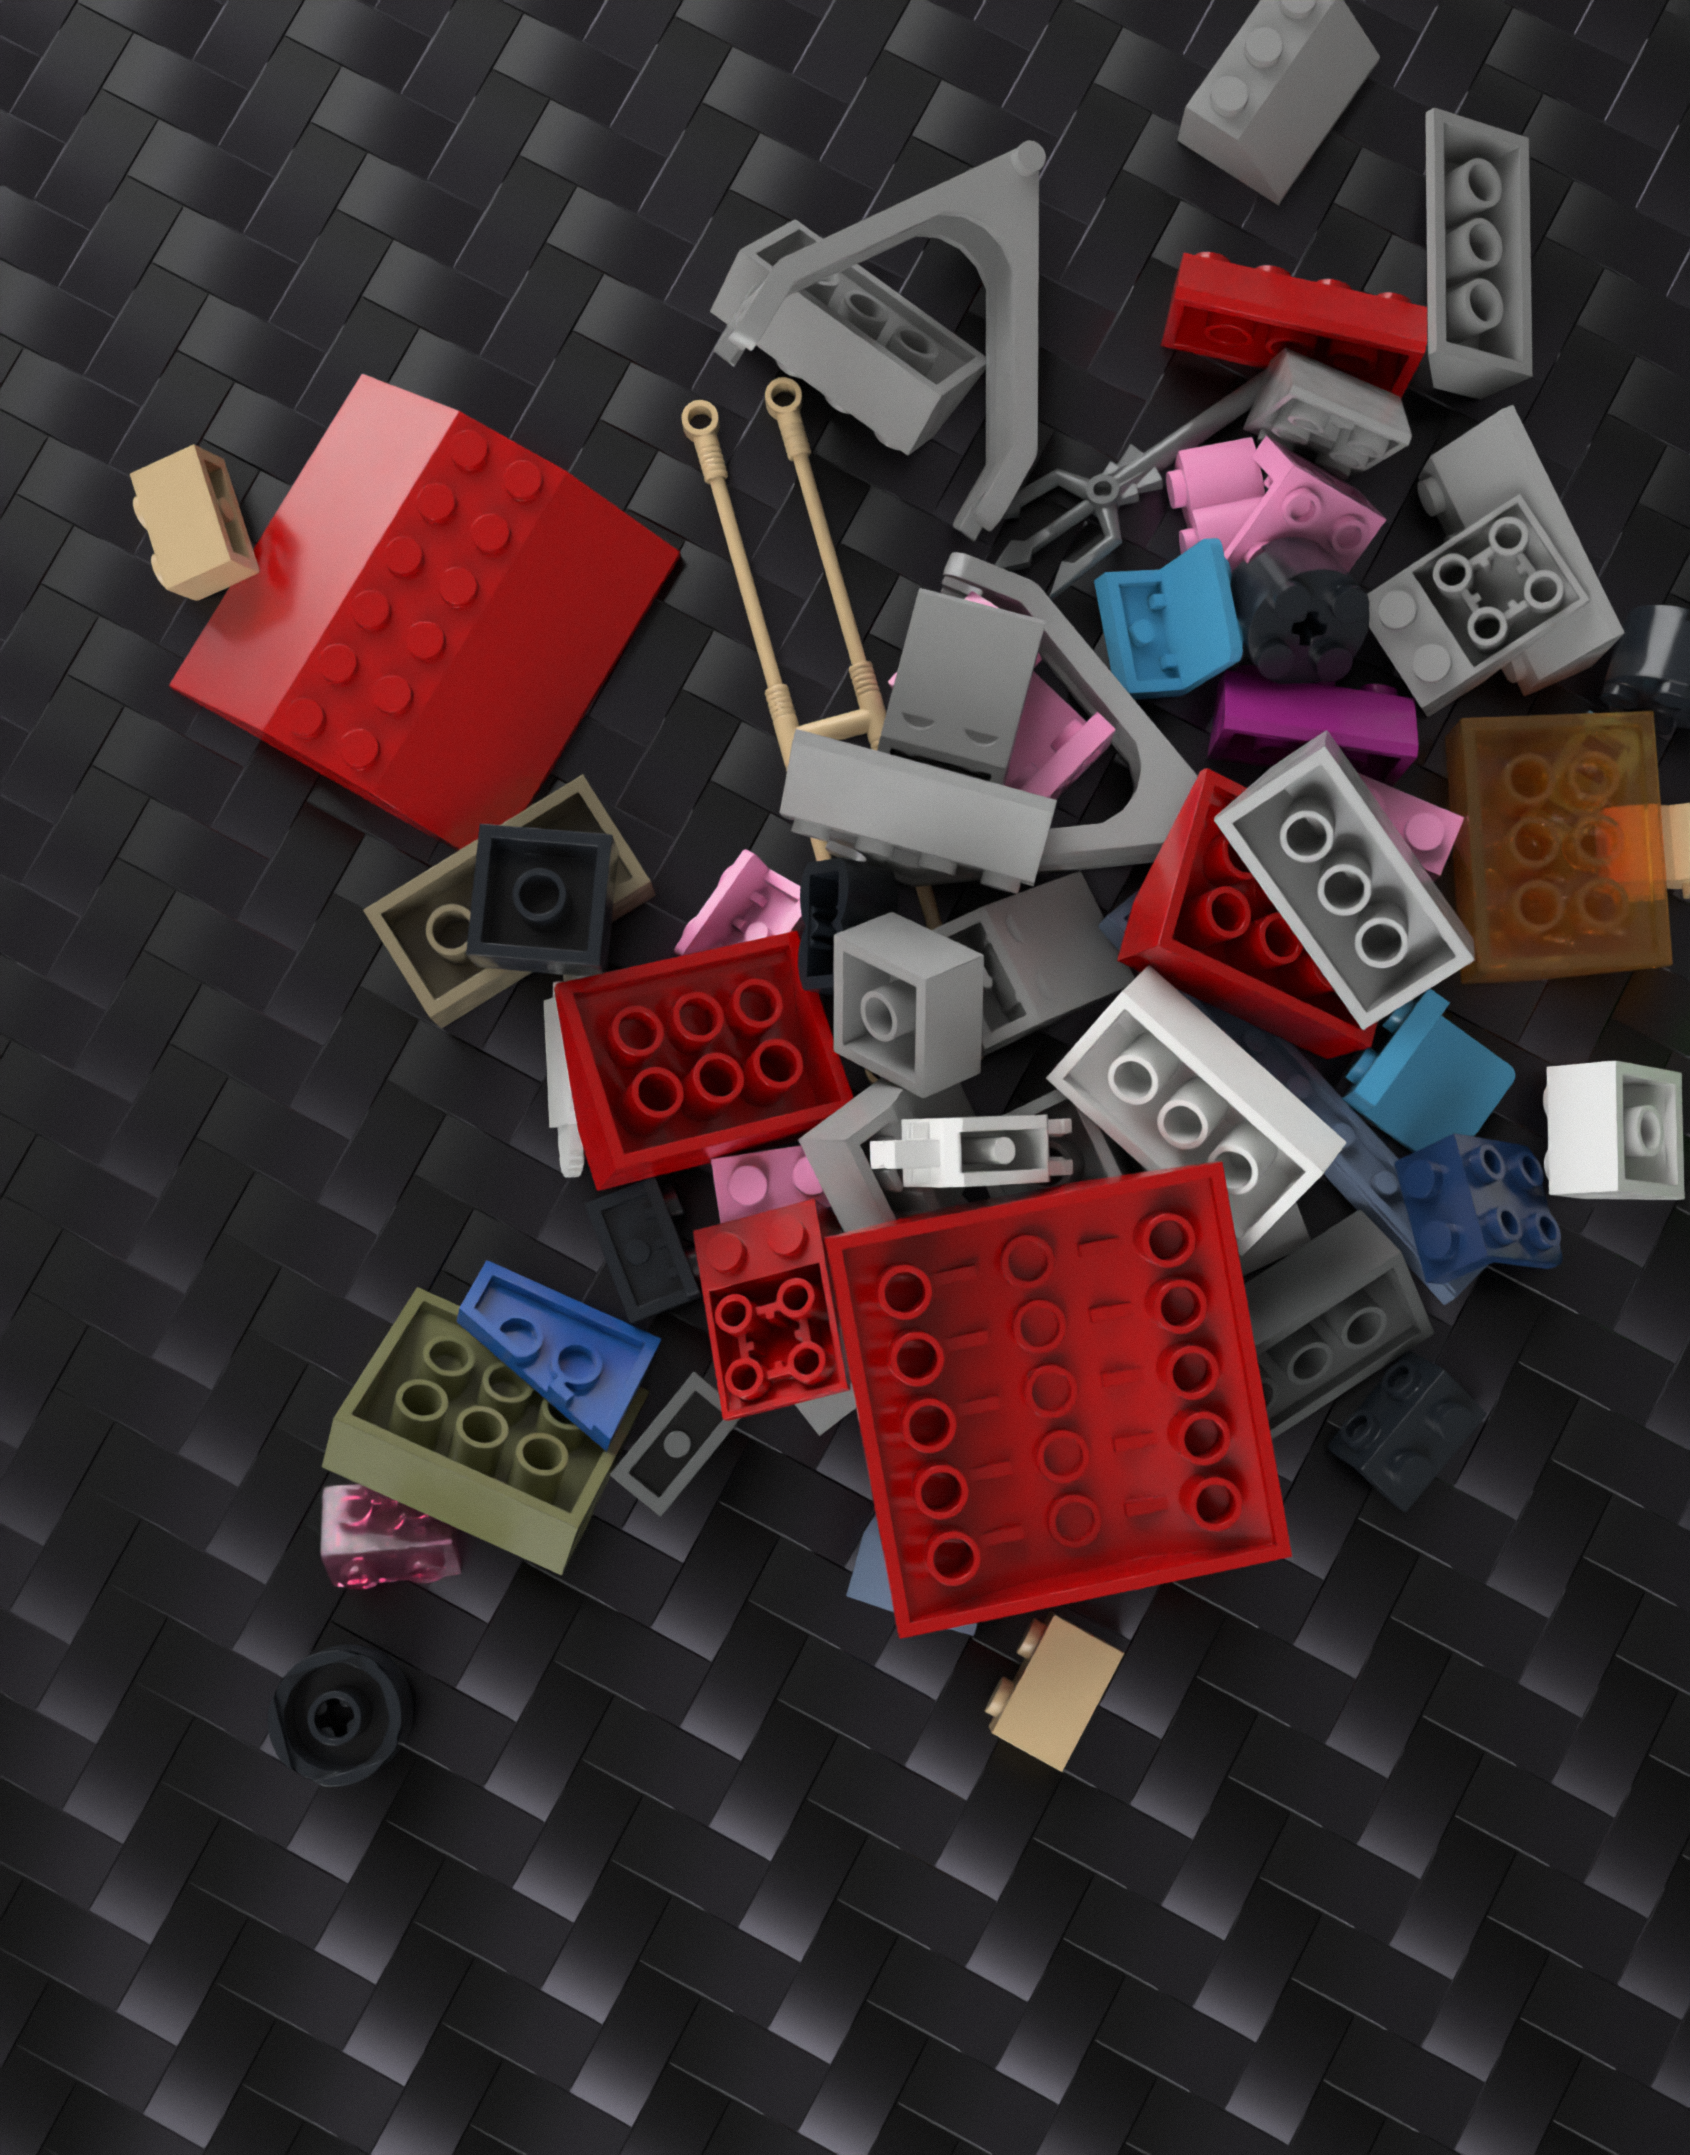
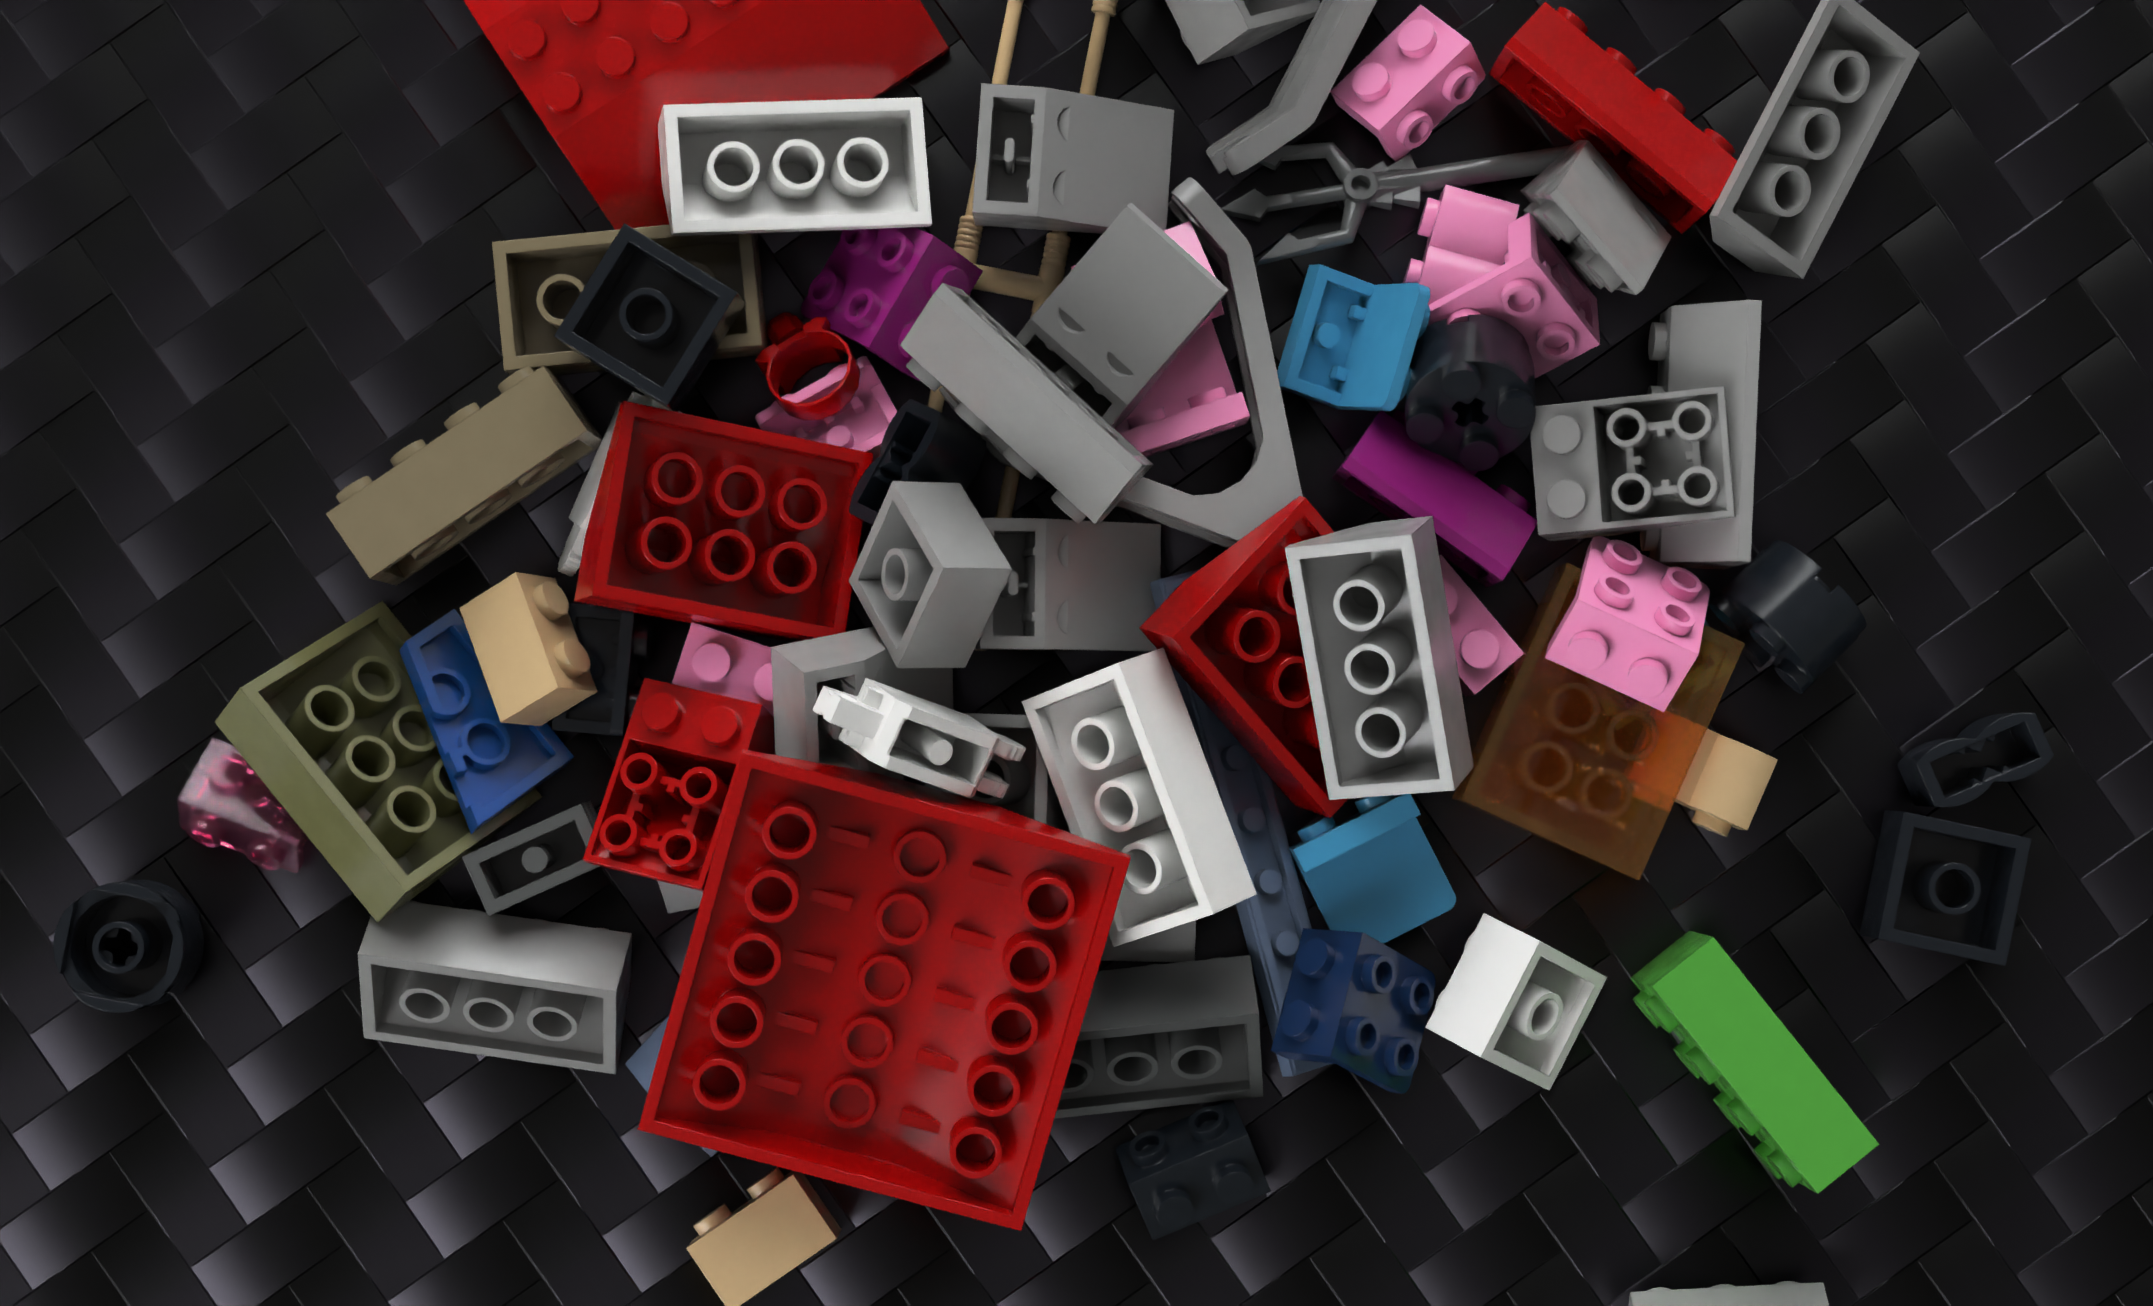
camera: 25 degrees right, 5 degrees up
none -> dark tan brick [326,366,603,586]
none -> light grey slope [358,900,632,1074]
none -> tan brick [459,572,598,726]
none -> white slope [658,97,932,236]
none -> red piece [755,312,860,421]
none -> magenta bracket [801,227,983,381]
none -> light grey slope [972,83,1174,234]
none -> bright pink bracket [1330,4,1486,162]
none -> bright pink bracket [1545,536,1710,712]

